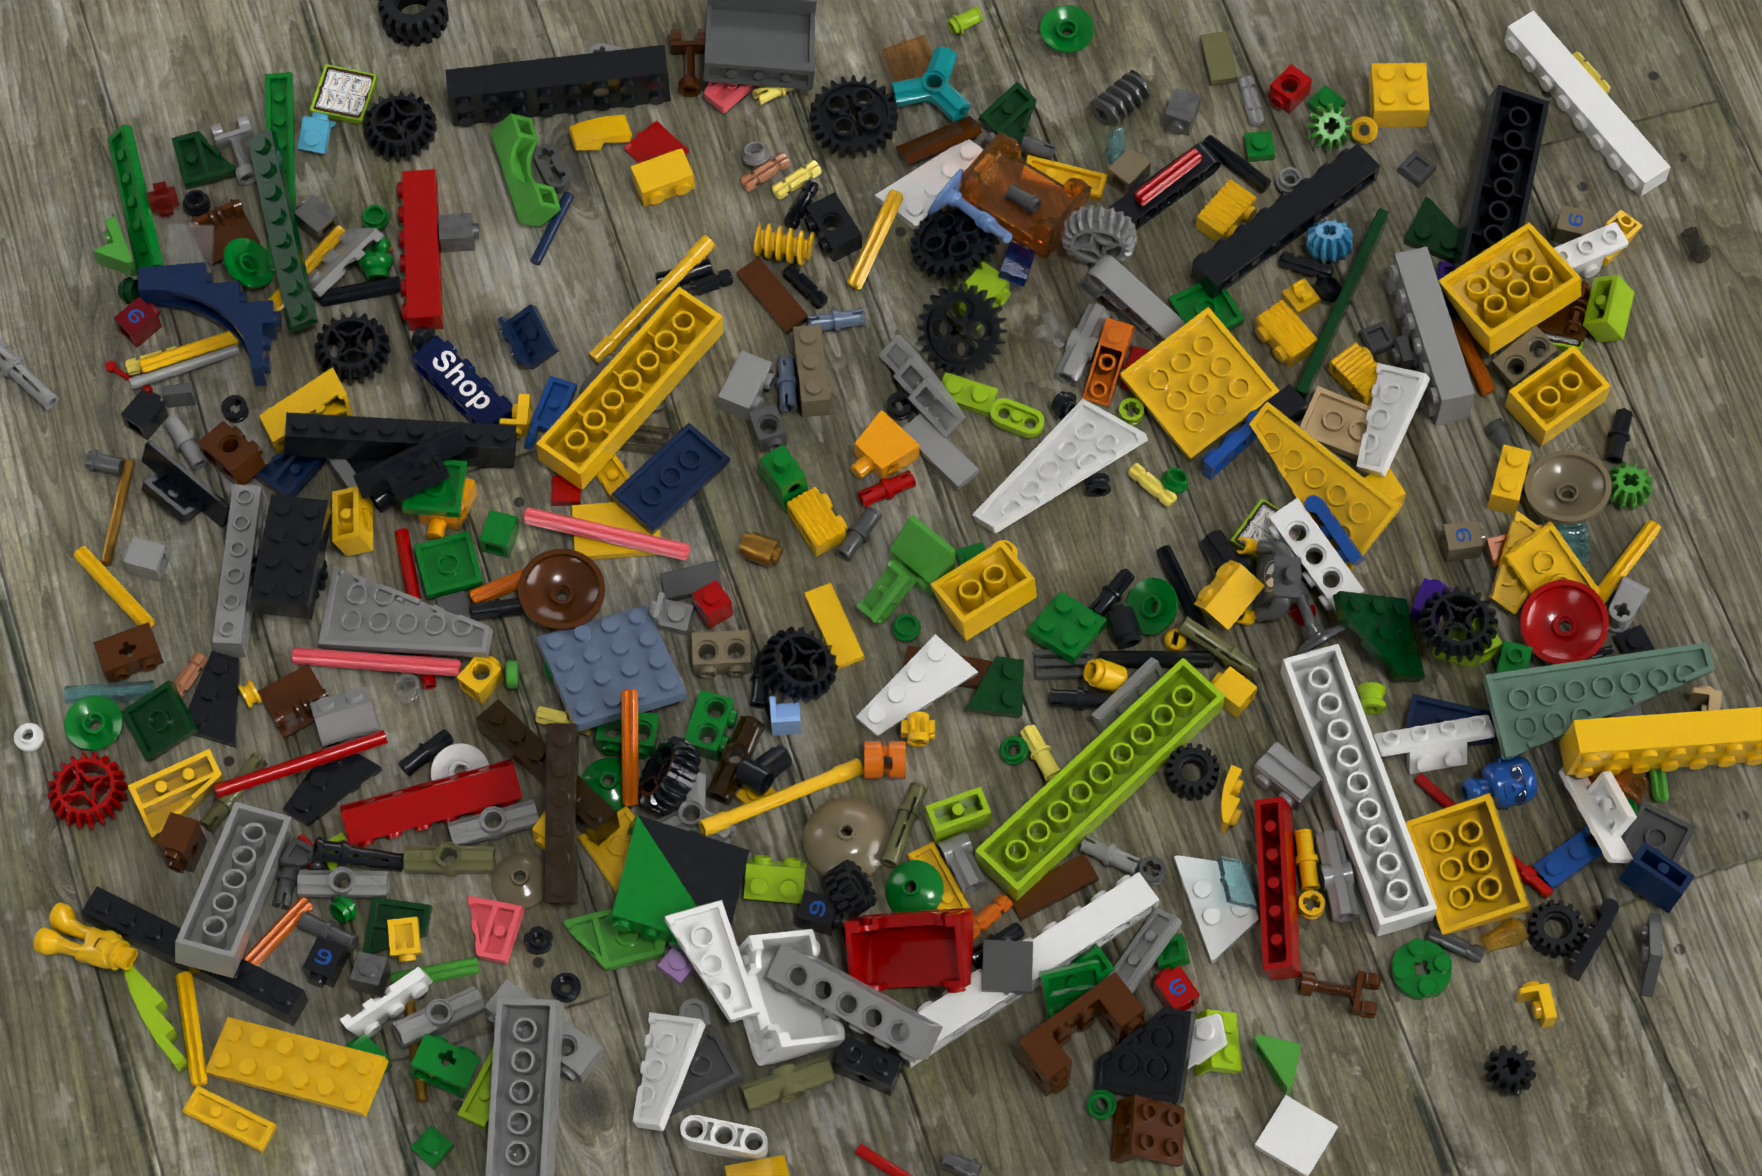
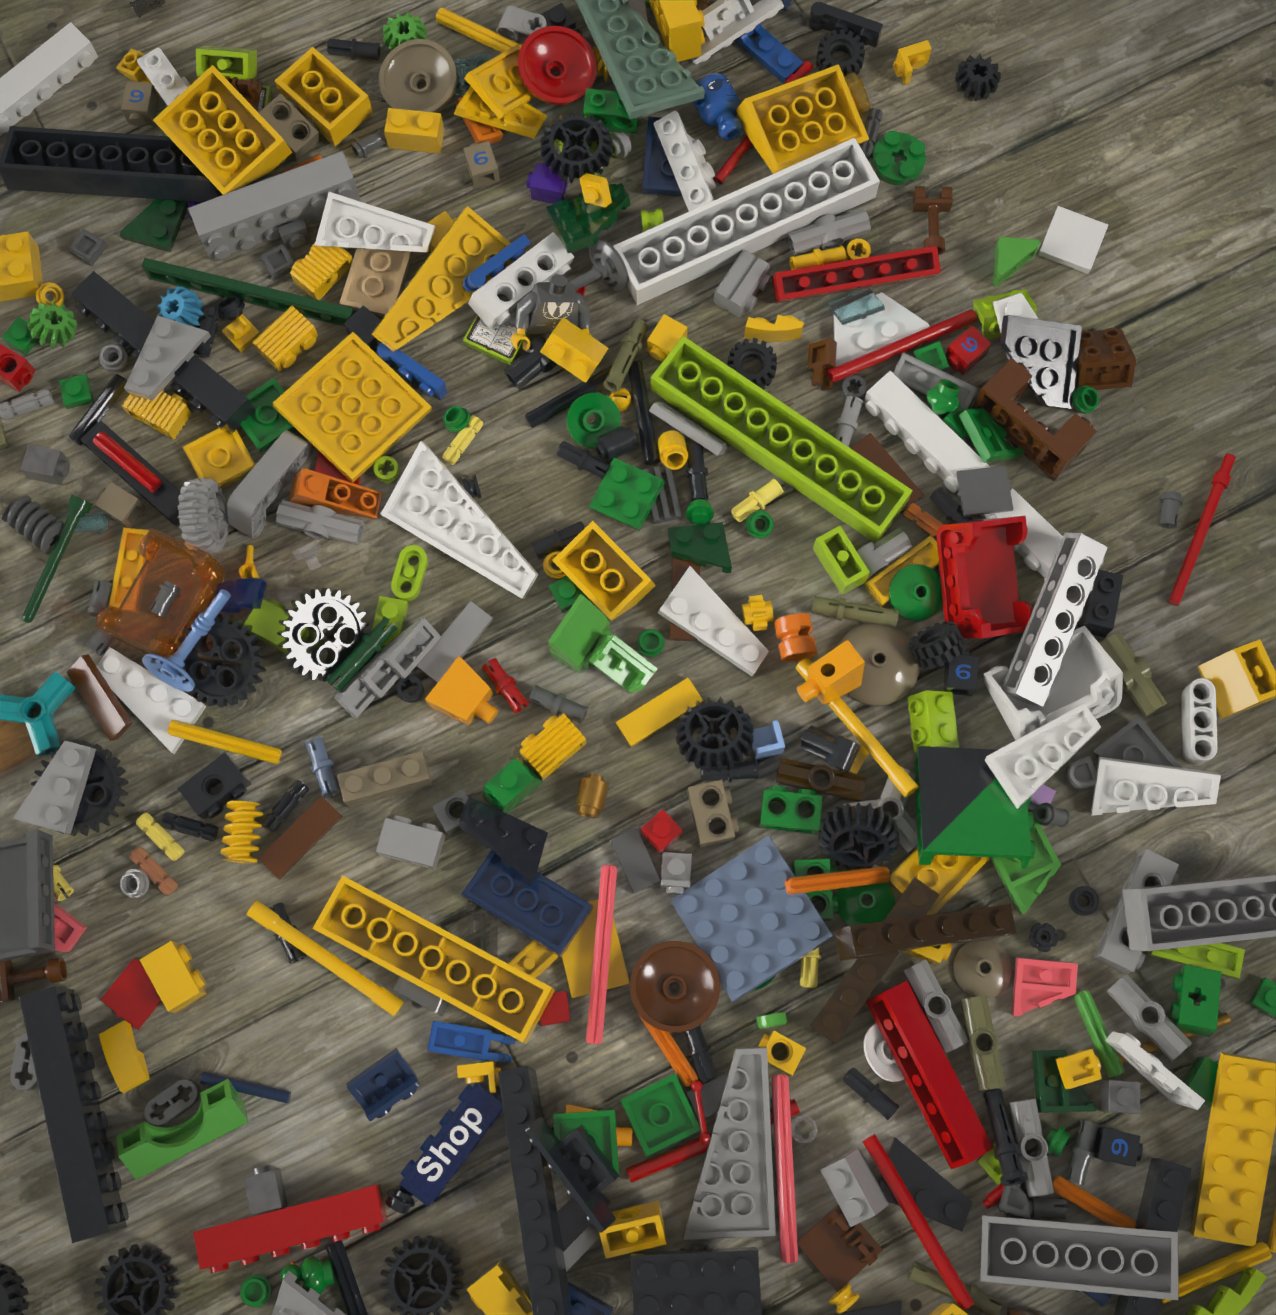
camera: 100 degrees left, 10 degrees up
green panel [479,510,520,559] -> none
black axle [679,269,733,296] -> none
sand blue pin [776,354,798,412] -> none
dark green wing [978,81,1037,155] -> none
black plate [1051,391,1077,419] -> none
none -> light grey wing [13,741,96,834]
none -> dark green piece [22,494,93,623]
none -> light grey wing [124,316,211,401]
none -> yellow tile [182,427,256,489]
none -> yellow hand [239,545,260,585]
none -> dark green pin [326,616,398,692]
none -> black wing [458,797,548,886]
none -> black axle [531,521,585,559]
none -> yellow plate [579,173,612,208]
none -> light grey plate [610,132,631,159]
none -> green plate [686,499,714,525]
none -> red hinge [691,1080,710,1145]
none -> light orange torso [797,640,865,704]
none -> reddish brown plate [807,338,837,391]
none -> red piece [827,309,977,383]
none -> green animal [927,379,960,419]
none -> dark grey pin [1034,803,1070,827]

